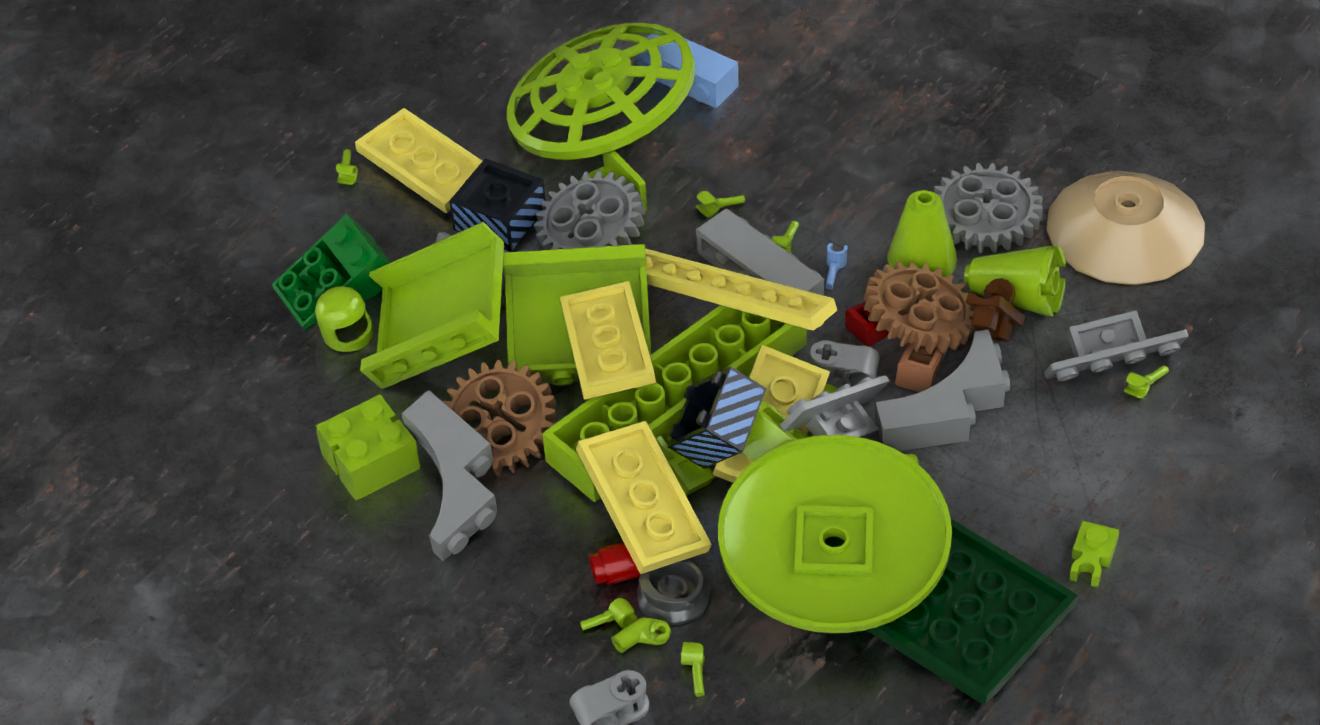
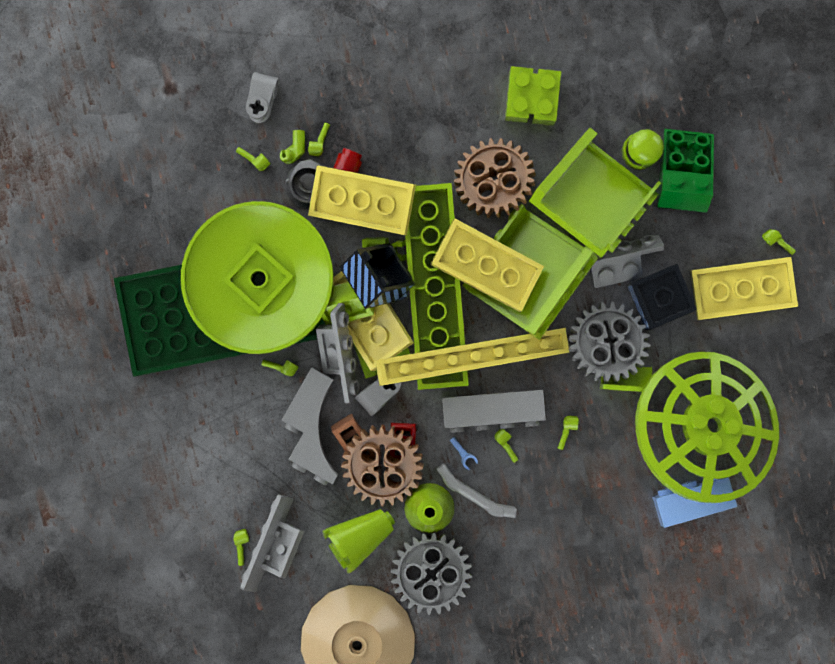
camera: 125 degrees right, 40 degrees up
light grey arch [402,390,498,562] -> none
reddish brown hips [966,278,1025,342] -> none
lime plate [1069,520,1120,587] -> none
none -> light grey piece [436,463,517,518]

